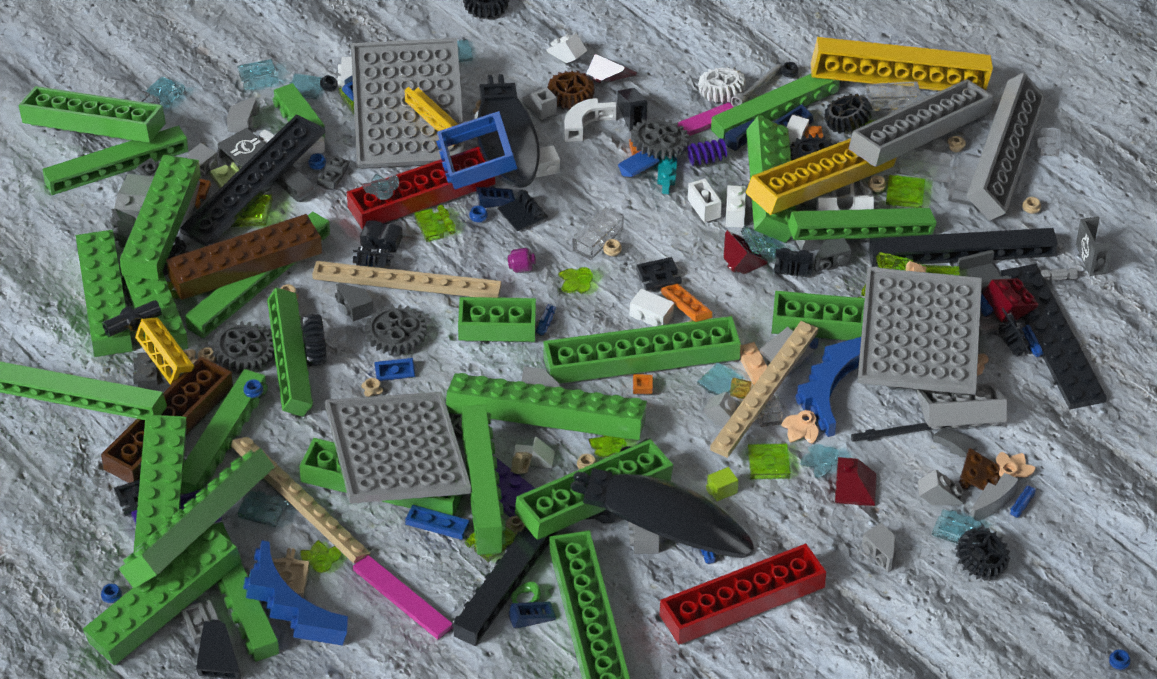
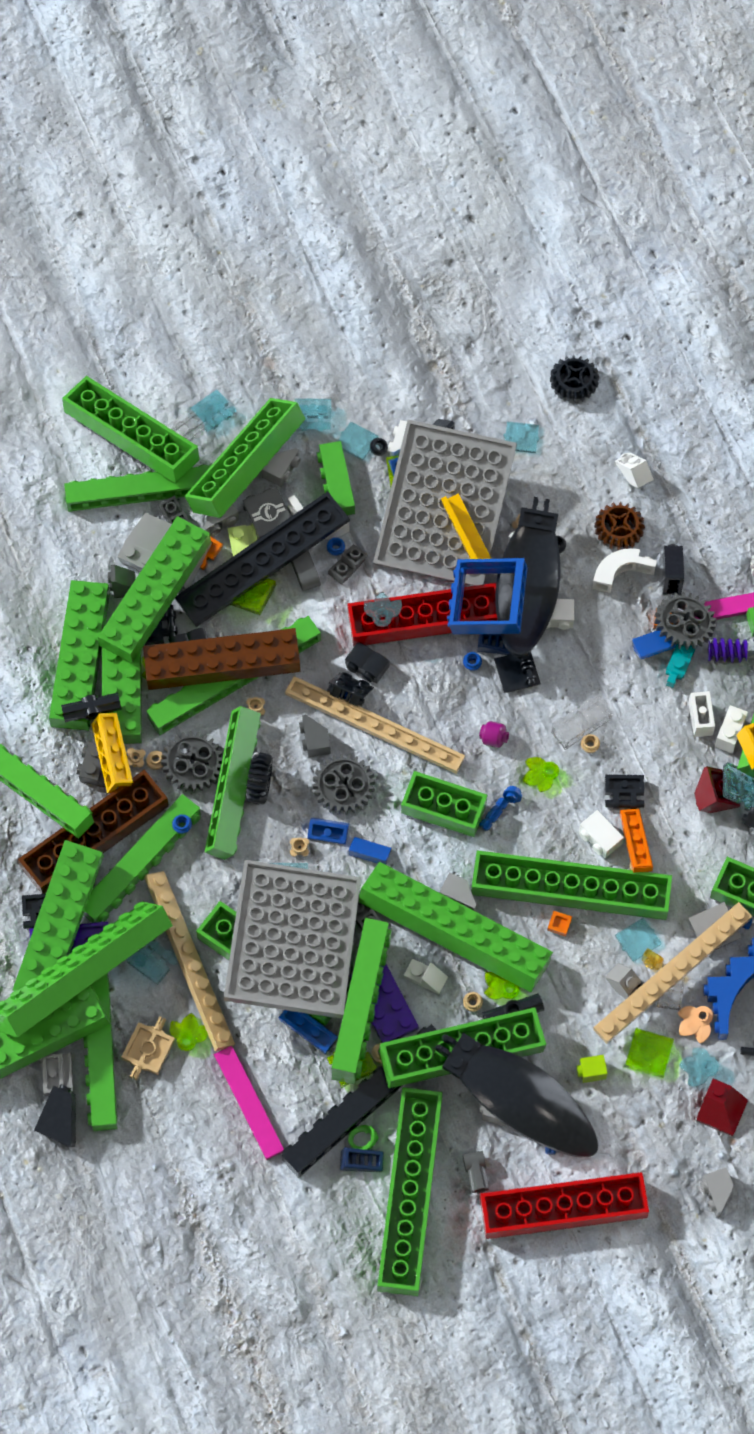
camera: 20 degrees right, 20 degrees up
blue arch [243,540,348,646] -> none
clear neon green plate [414,205,456,242] -> none
tan plate [511,452,532,474] -> none
light grey slope [523,88,557,120] -> none
slope [587,54,637,83] -> none
light nougat plate [740,342,767,385] -> none
none -> bright green brick [185,398,306,518]
none -> blue slope [348,837,392,865]
none -> dark grey piece [463,1151,489,1193]
none -> blue plate [503,786,522,803]

